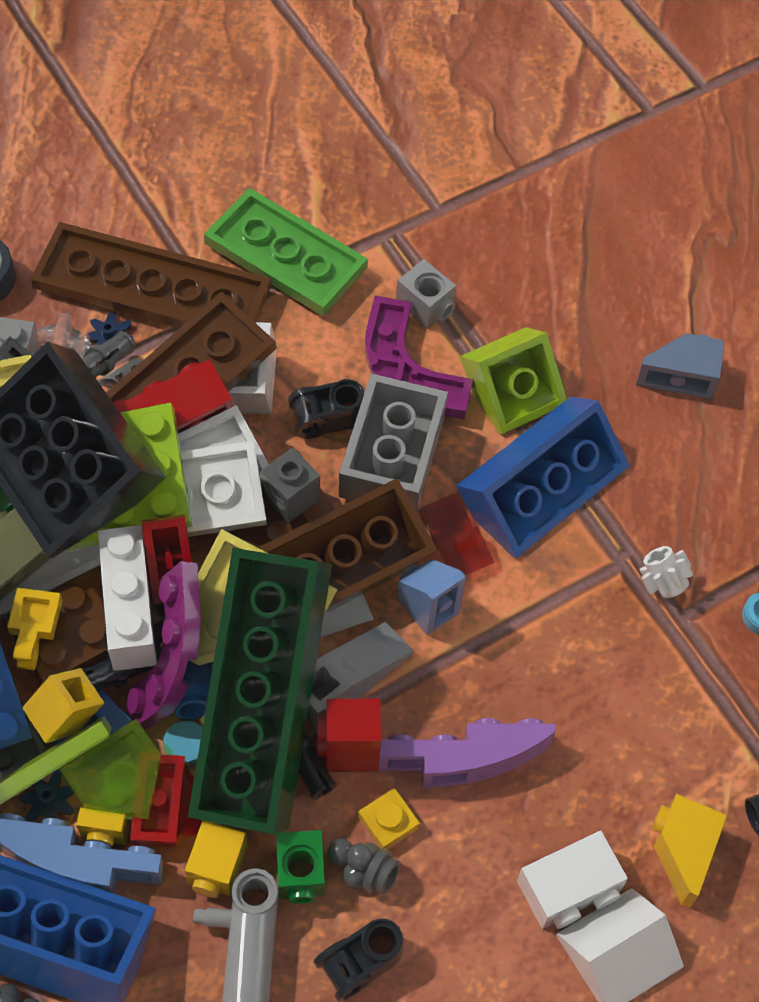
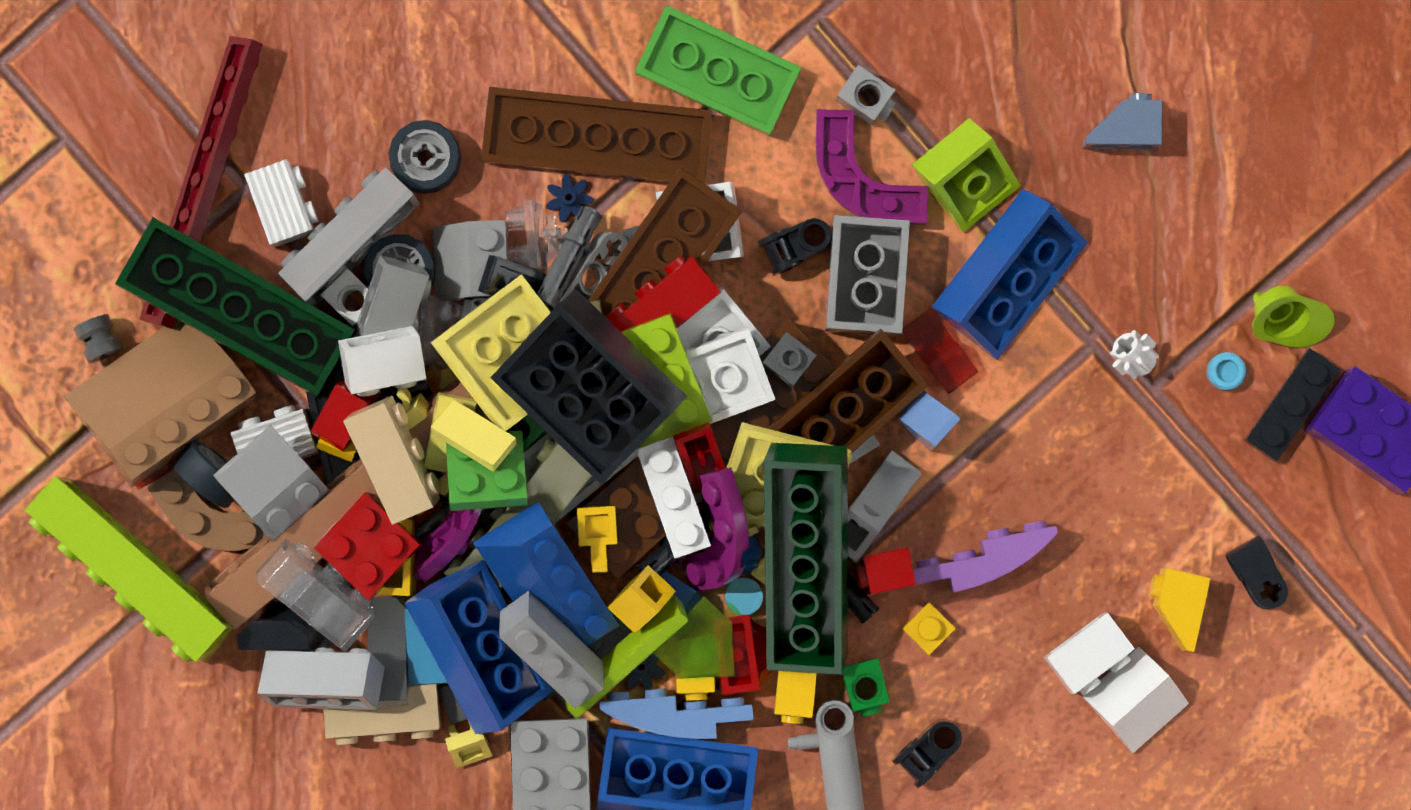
camera: 10 degrees left, 25 degrees up
dark grey piece [327,838,401,894] -> none

